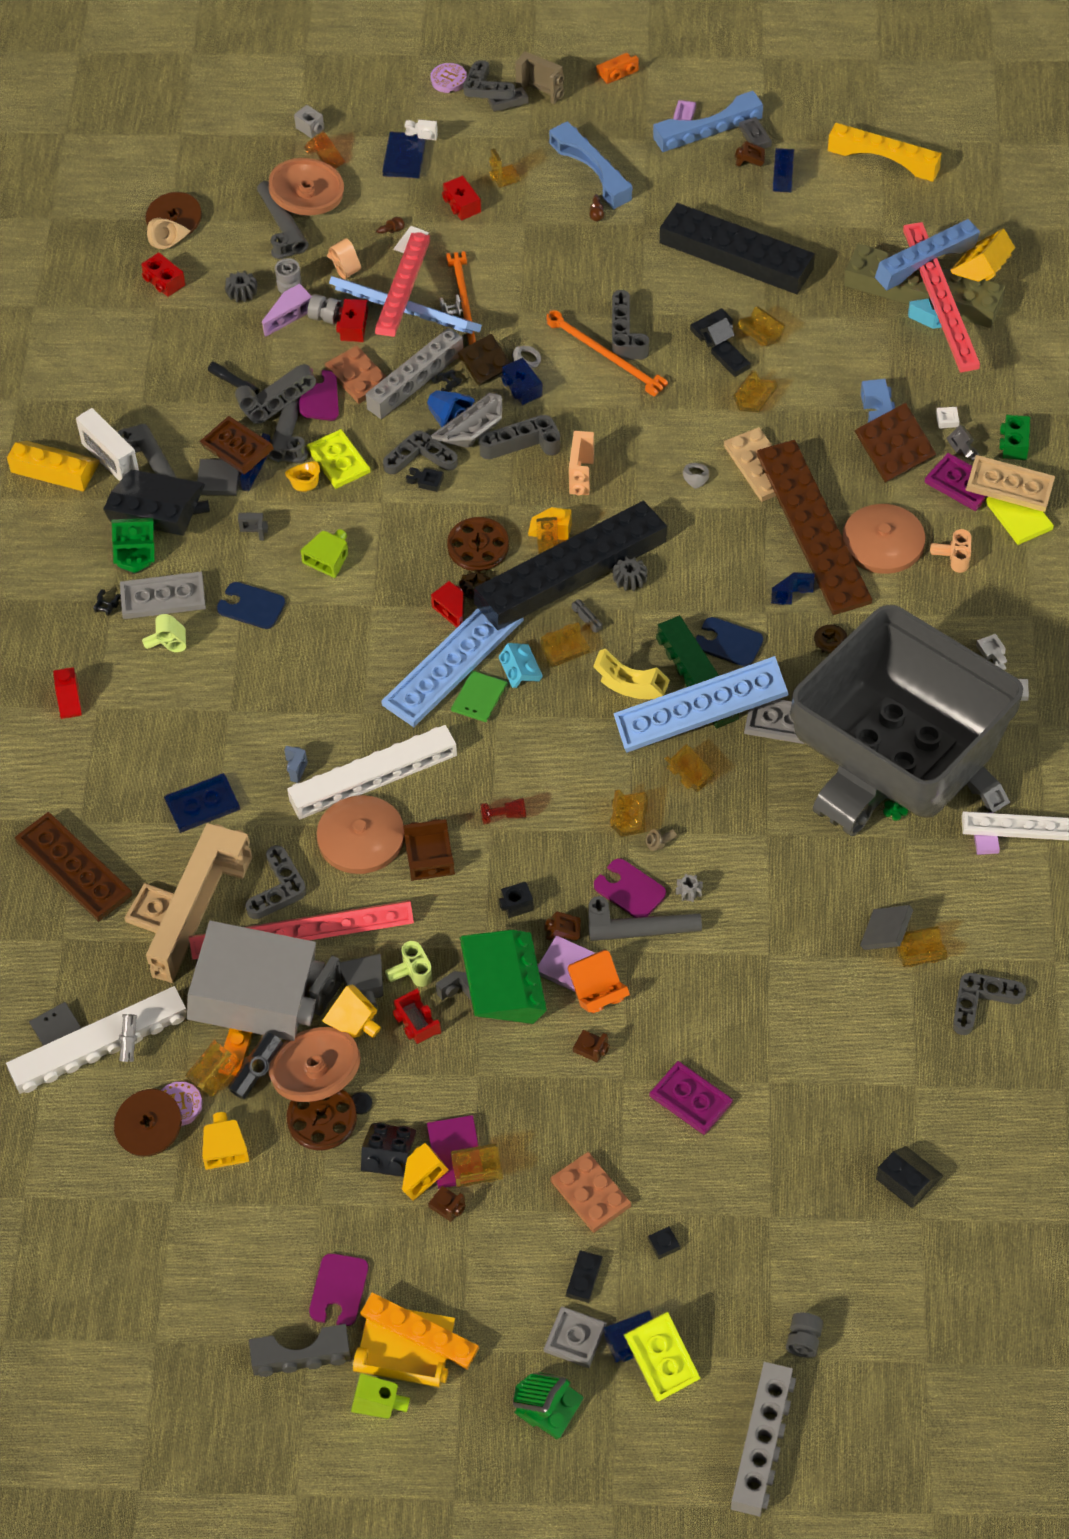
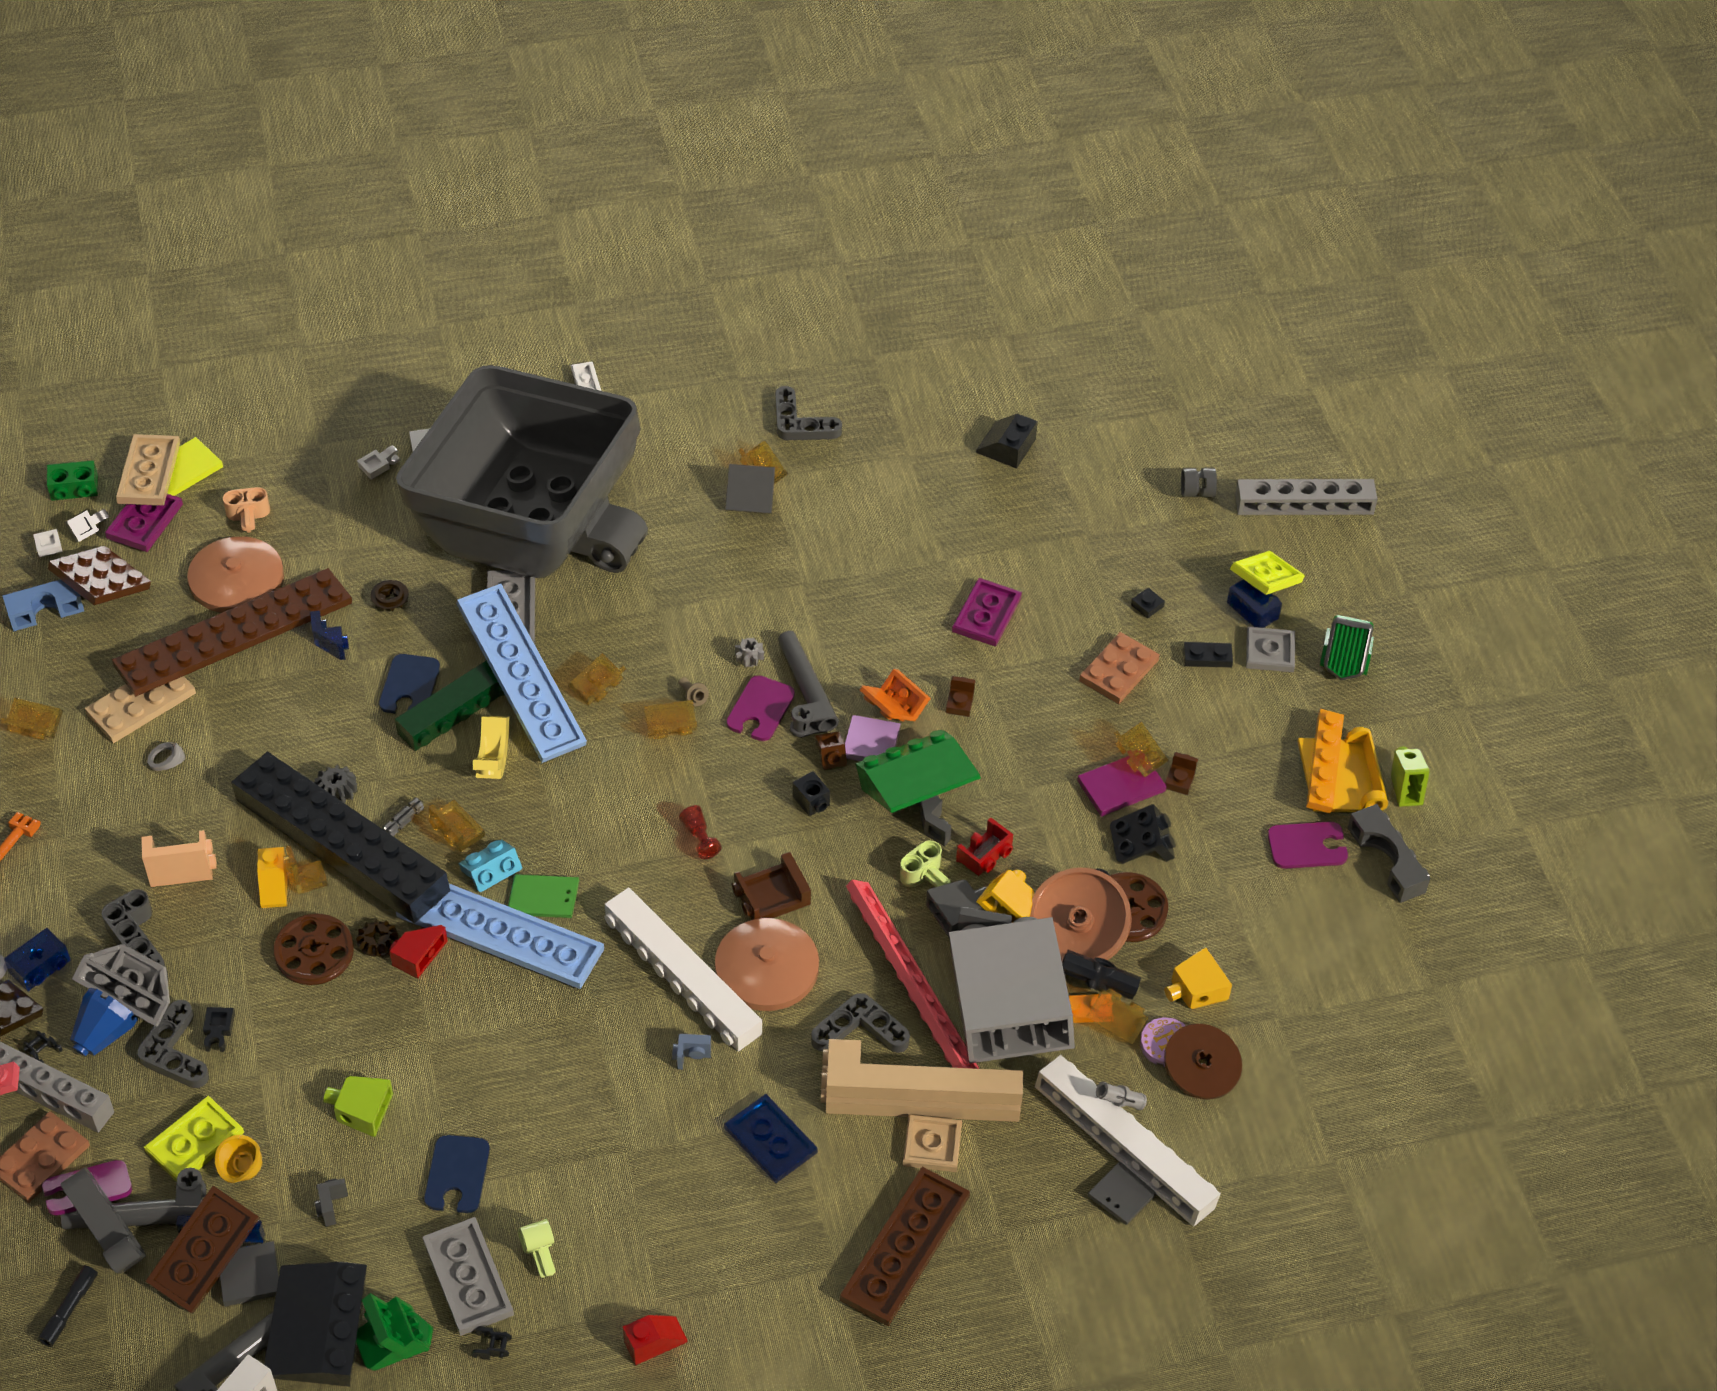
camera: 110 degrees left, 5 degrees down
yellow slope [402,1143,449,1201] -> none

